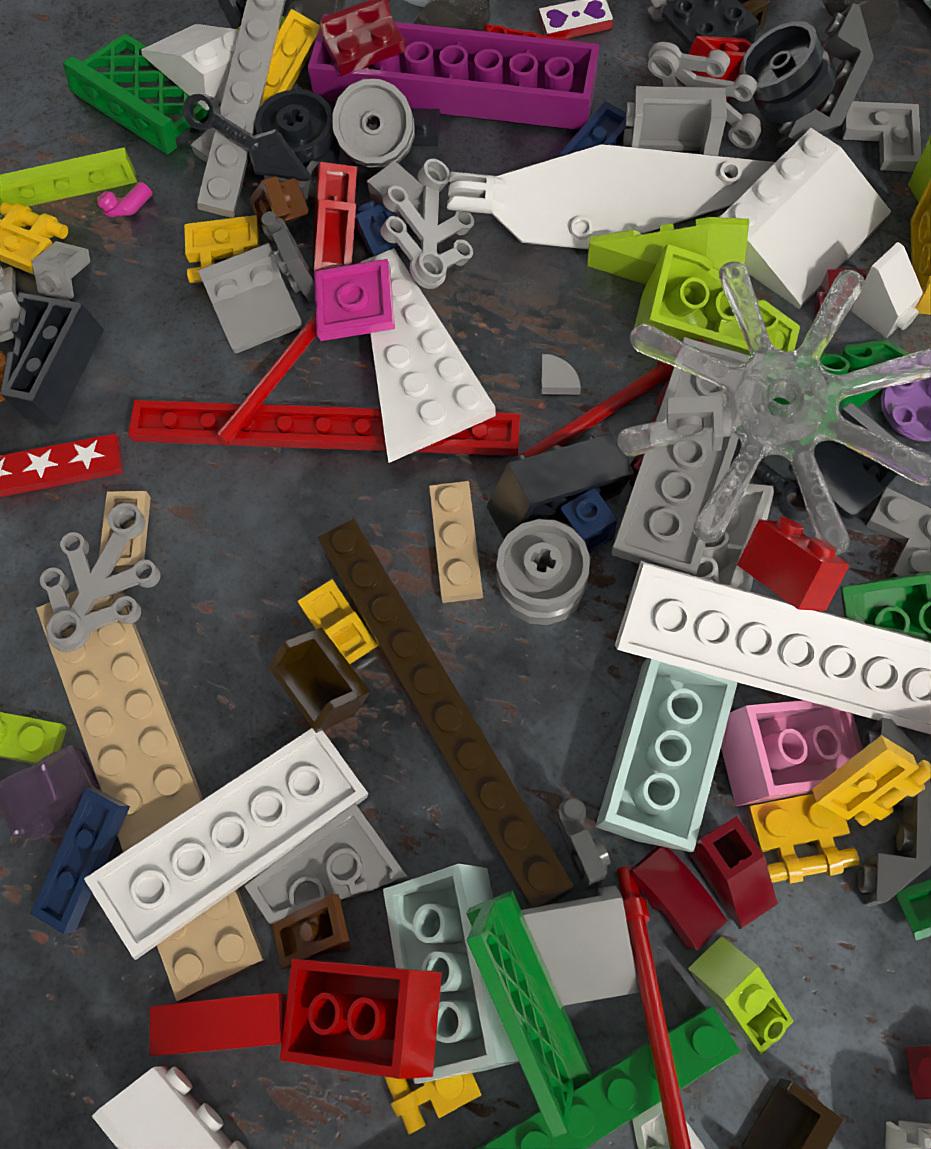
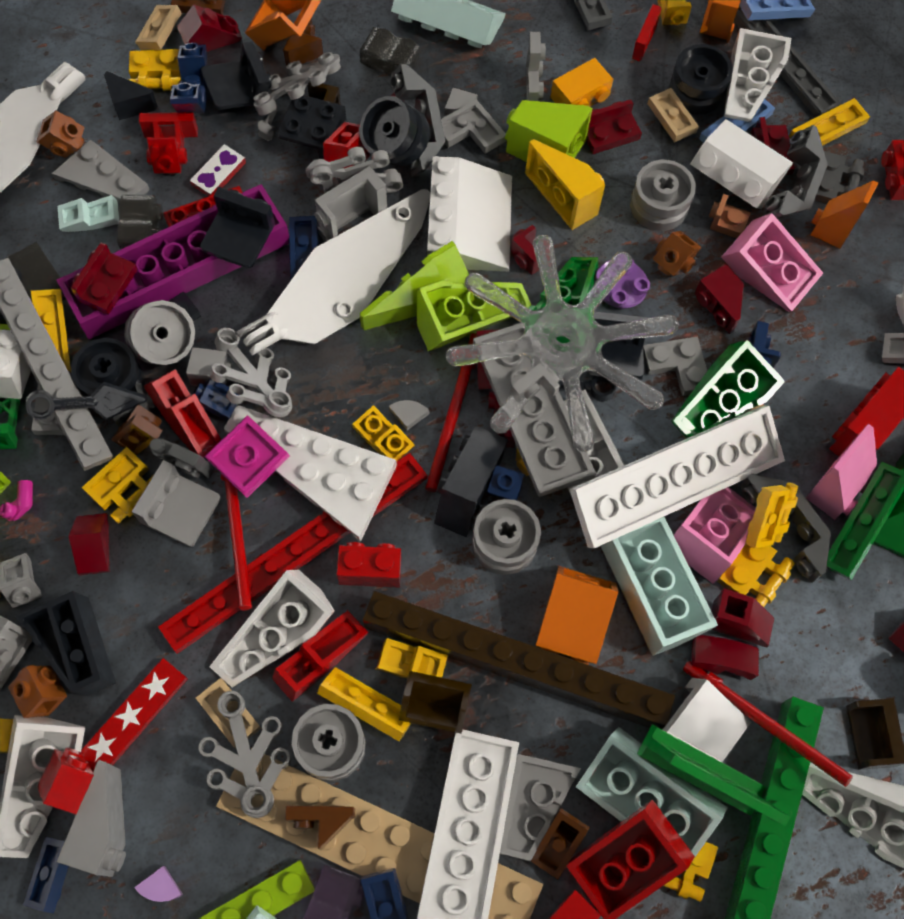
camera: 50 degrees left, 0 degrees up
tan plate [429,481,483,603] -> none
dark grey plate [557,798,611,891] -> none
lime slope [688,936,794,1055] -> none
red brick [737,517,850,611] -> none
white slope [851,242,923,338] -> none
none -> dark red slope [69,513,110,576]
none -> black bracket [200,187,275,268]
none -> white wedge [209,570,335,687]
none -> red slope [272,610,368,702]
none -> reddish brown slope [285,806,356,850]
none -> light grey wheel [291,704,366,782]
none -> yellow plate [317,667,412,742]
none -> red brick [337,542,402,588]
none -> yellow slope [351,405,415,462]
none -> light grey tile [445,88,478,114]
none -> orange slope [536,565,618,665]

